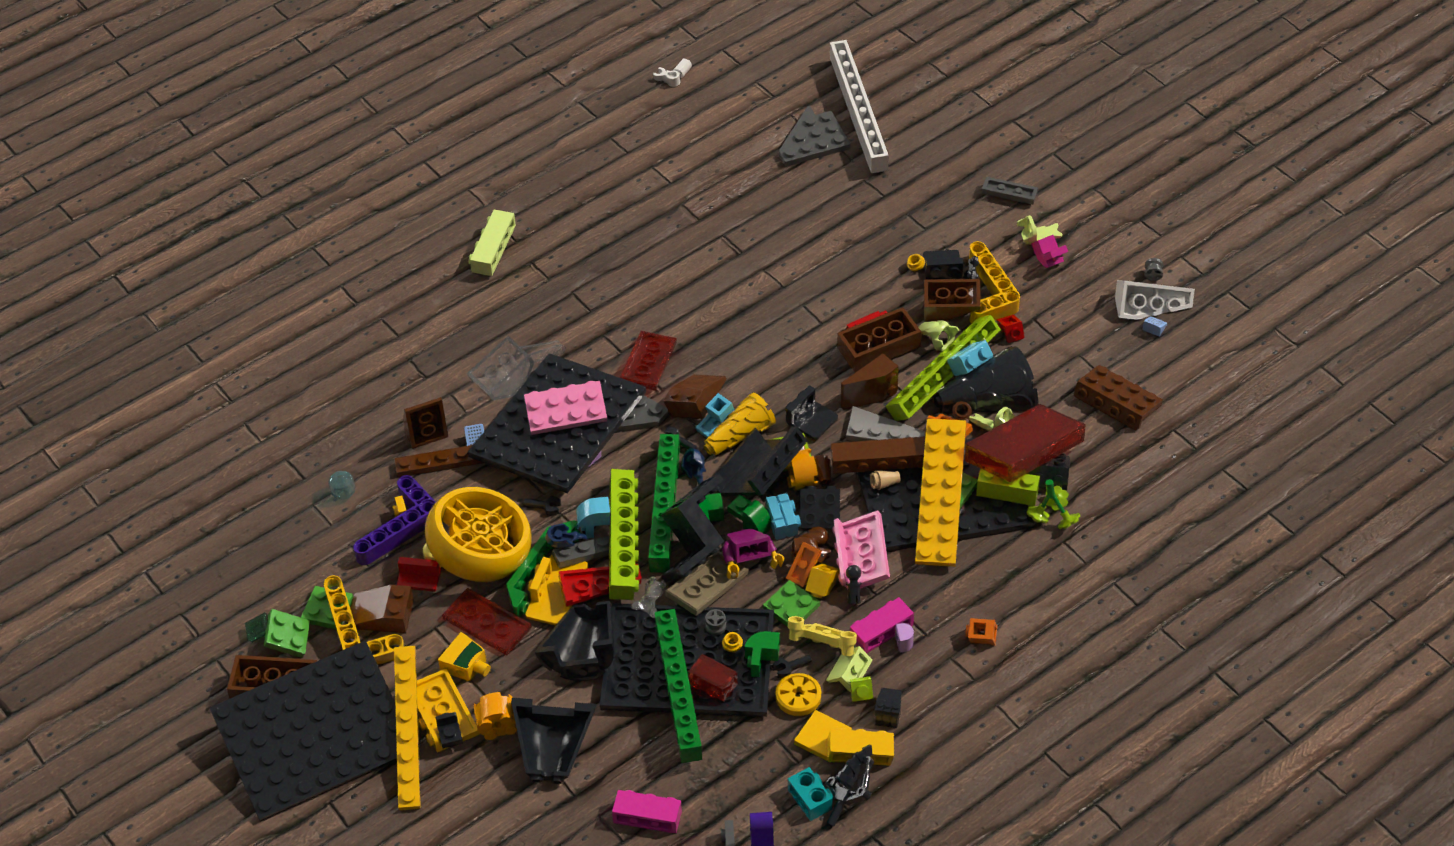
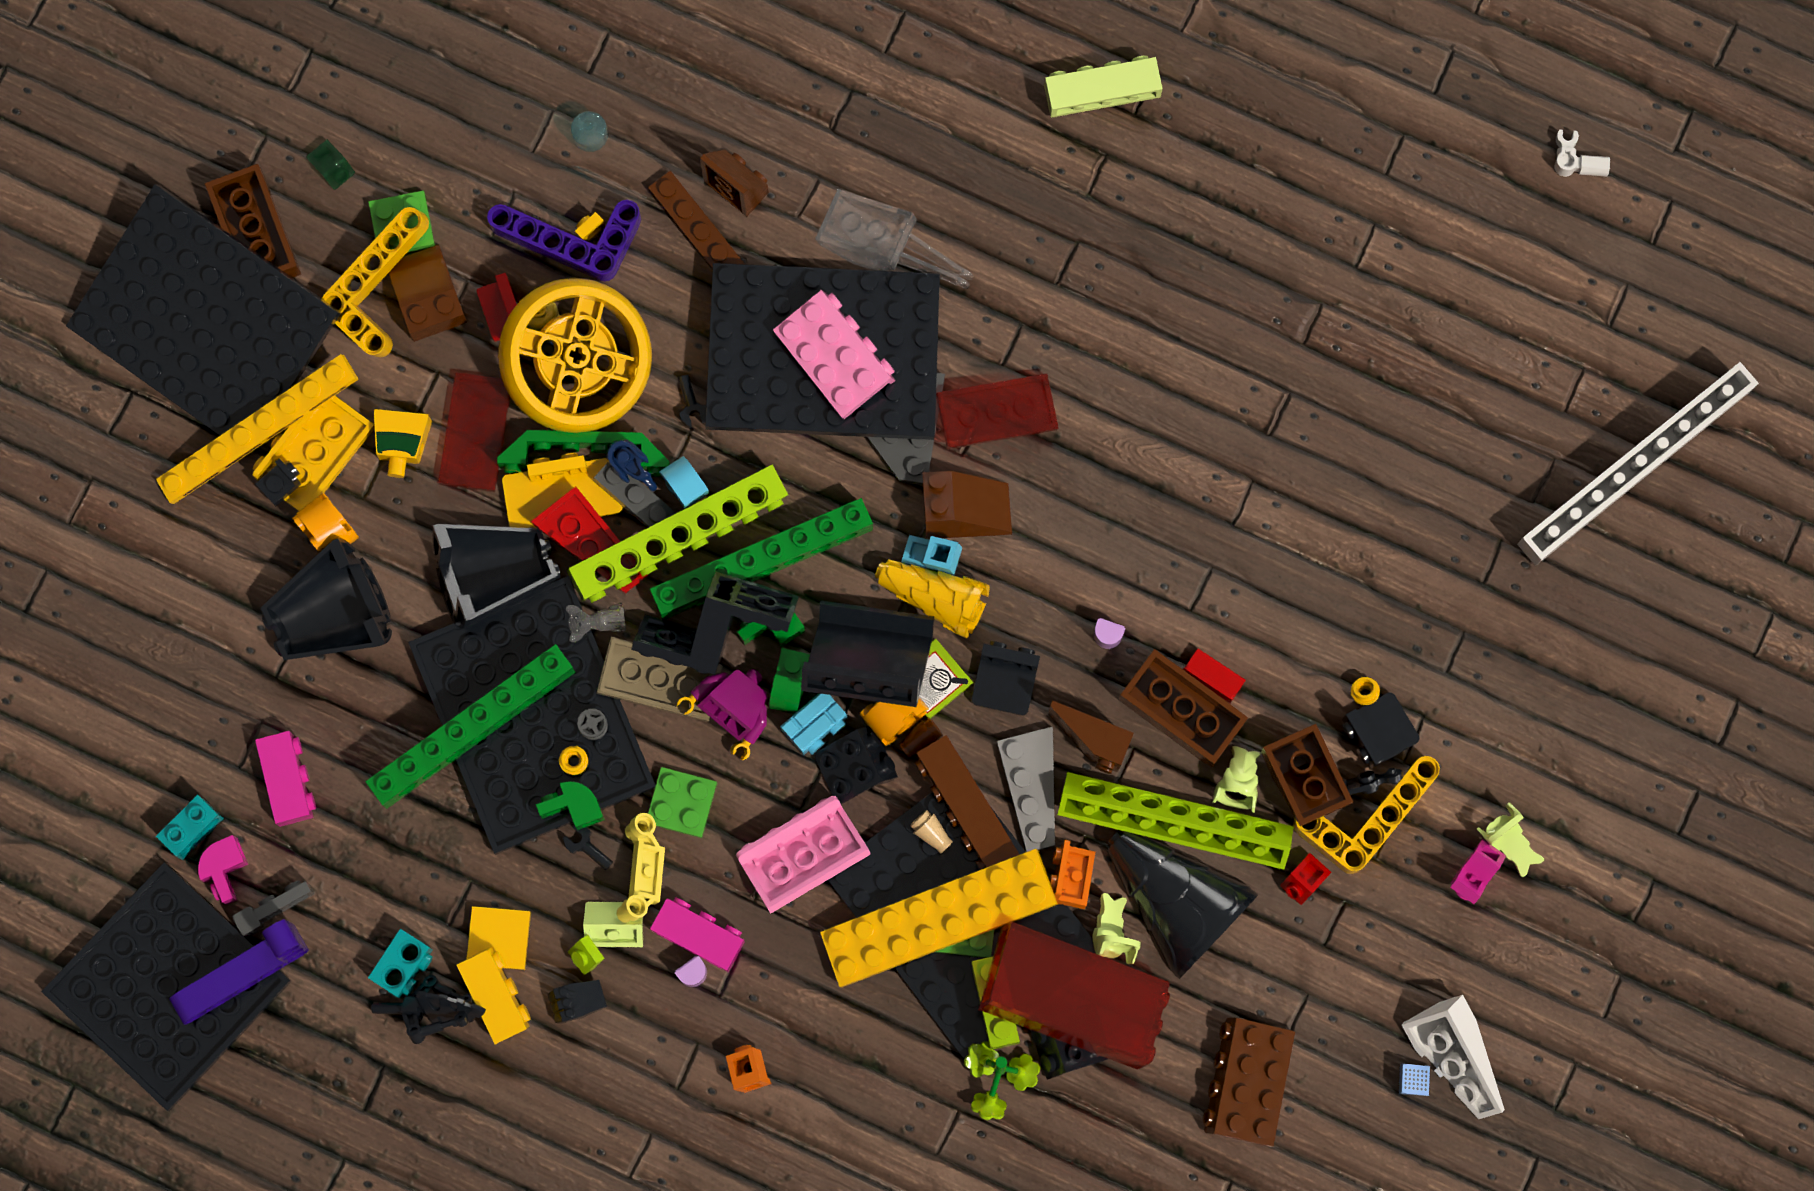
camera: 60 degrees right, 30 degrees up
bright green plate [264,609,310,658] -> none
light blue slope [464,424,484,446] -> none
black bar [664,426,697,450] -> none
dark blue piece [682,448,706,484] -> none
clear red brick [688,654,738,701] -> none
yellow wheel [775,673,821,716] -> none
dark grey wing [779,106,850,167] -> none
orange plate [786,542,822,587] -> none
reddish brown animal [791,526,831,564] -> none
yellow slope [805,563,840,598] -> none
black pin [846,565,862,604] -> none
medium azure brick [947,340,993,376] -> none
reddish brown cone [952,401,972,421] -> none
dark grey plate [981,177,1038,205] -> none
dark grey wheel [1145,258,1163,281] -> none
none -> lavender brick [1094,618,1125,649]

